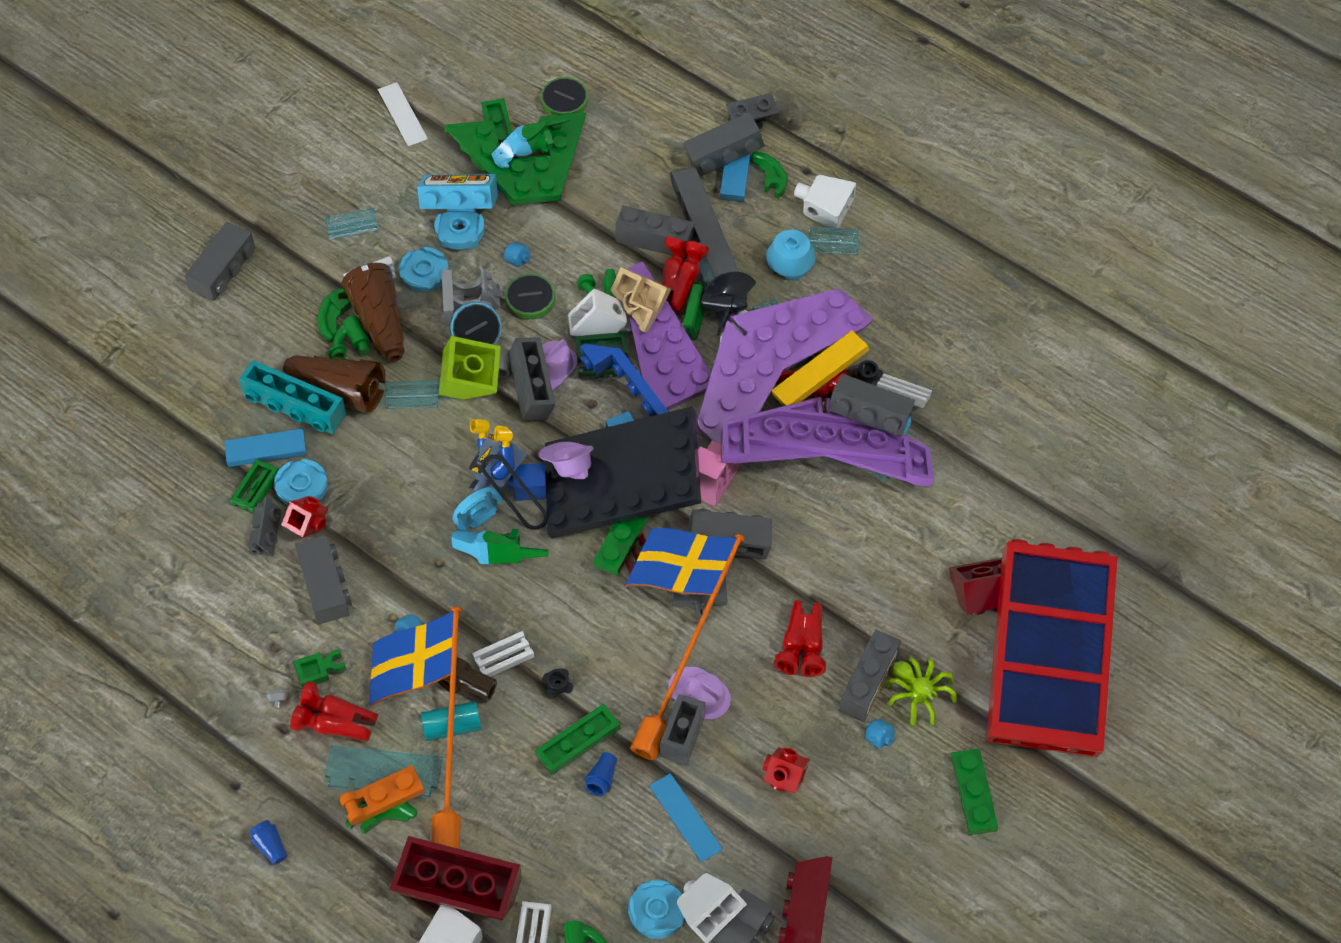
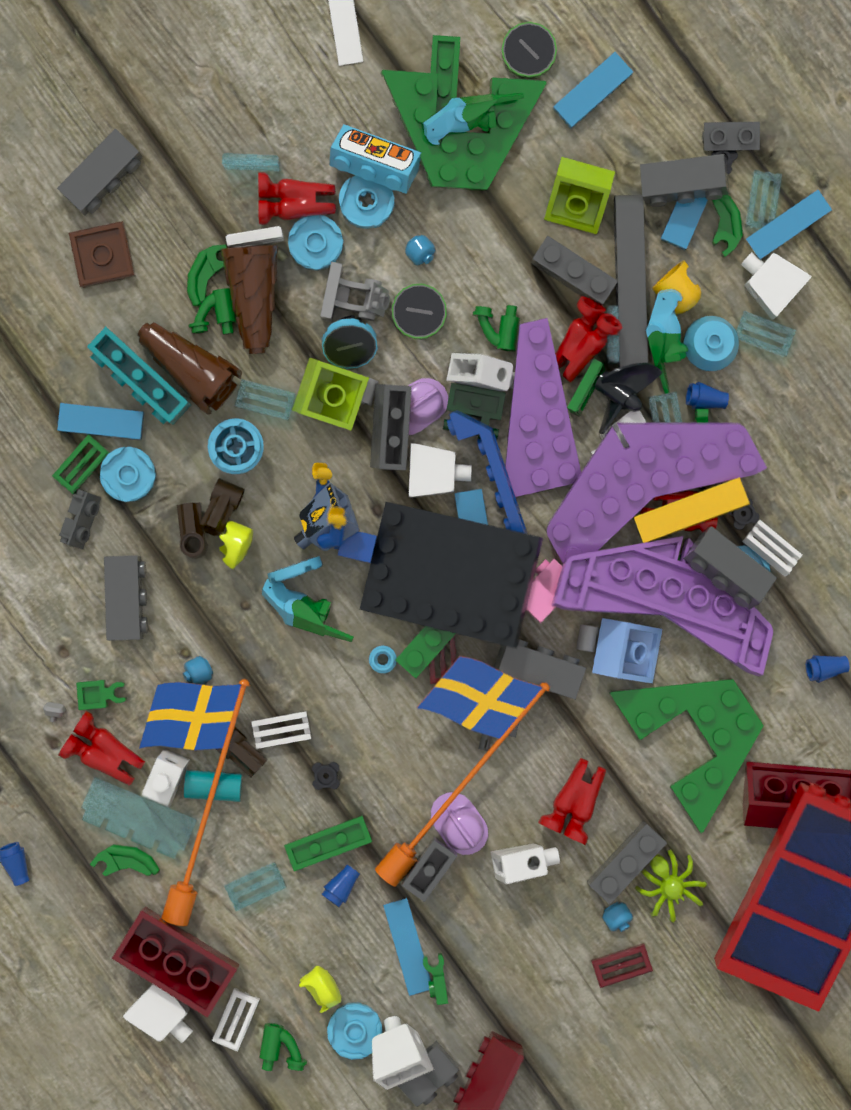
camera: 15 degrees right, 30 degrees up
red brick [281,496,328,537] -> none
orange plate [339,765,425,825] -> none
black piece [481,455,548,530] -> none
lavender piece [538,442,594,479] -> none
tan slope [611,267,671,333] -> none
red brick [762,747,810,794] -> none
green plate [951,748,998,835] -> none
none -> reddish brown tile [69,221,136,288]
none -> white torso [142,749,190,808]
none -> dark brown piece [177,502,208,559]
none -> dark brown piece [199,478,245,536]
none -> medium azure cone [208,418,264,474]
none -> neon yellow hair [219,521,253,569]
none -> clear light blue tile [224,862,287,911]
none -> red piece [258,172,336,225]
none -> neon yellow hair [299,966,341,1013]
none -> medium azure plate [369,646,397,673]
none -> white torso [409,443,472,498]
none -> green plate [423,953,448,1005]
none -> white torso [491,844,560,884]
none -> lime slope [544,157,615,234]
none -> dark azure tile [553,52,634,129]
none -> light grey hinge [576,624,599,652]
none -> dark red tile [591,943,653,988]
none -> light blue slope [592,618,663,684]
none -> green wing [609,679,764,833]
none -> animal [646,289,689,394]
none -> yellow helmet [652,260,701,314]
none -> blue cone [686,382,729,409]
none -> clear light blue tile [745,170,782,229]
none -> dark azure sticker [746,190,832,259]
none -> blue cone [806,655,850,683]

